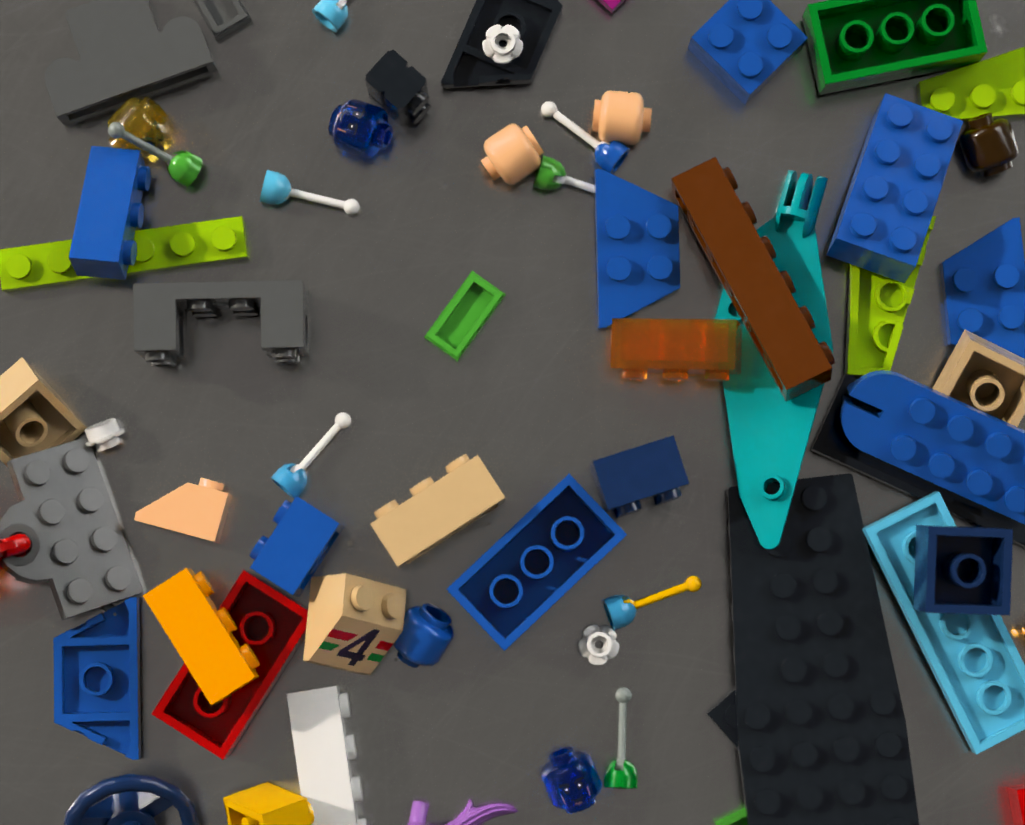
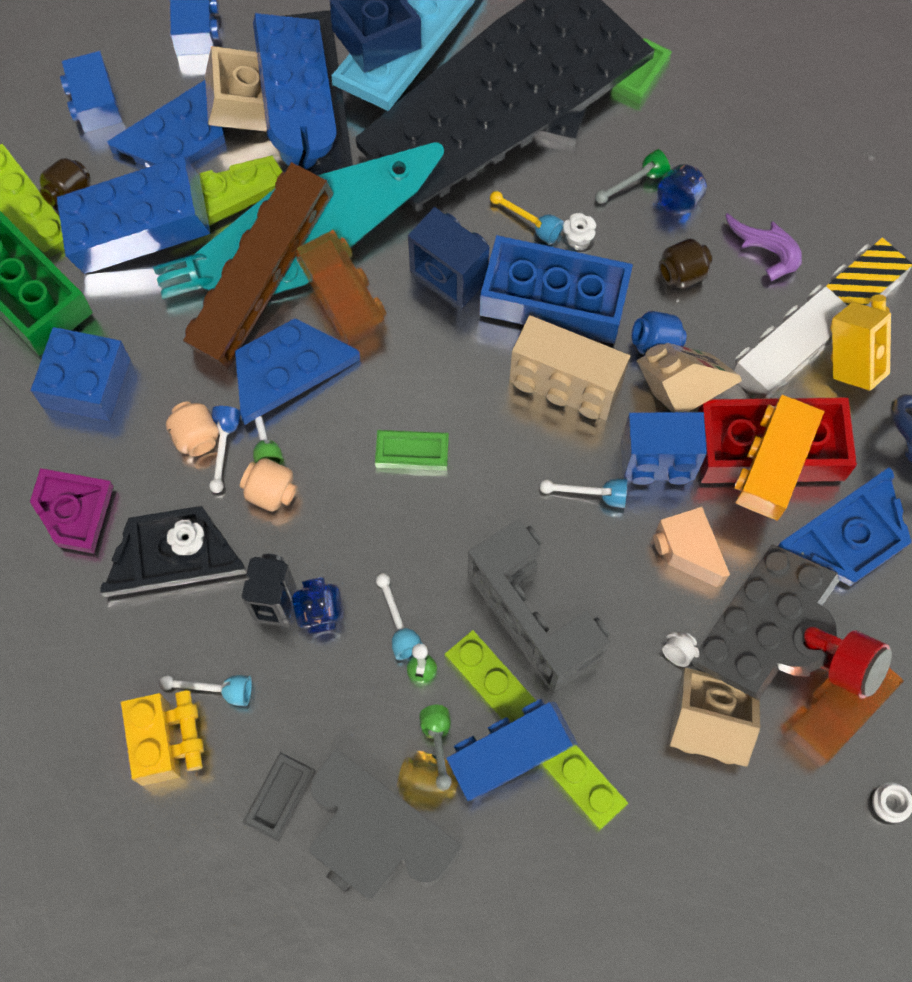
camera: 120 degrees left, 15 degrees down
none -> bright green hinge [407,643,437,686]
none -> dark brown head [659,239,713,289]

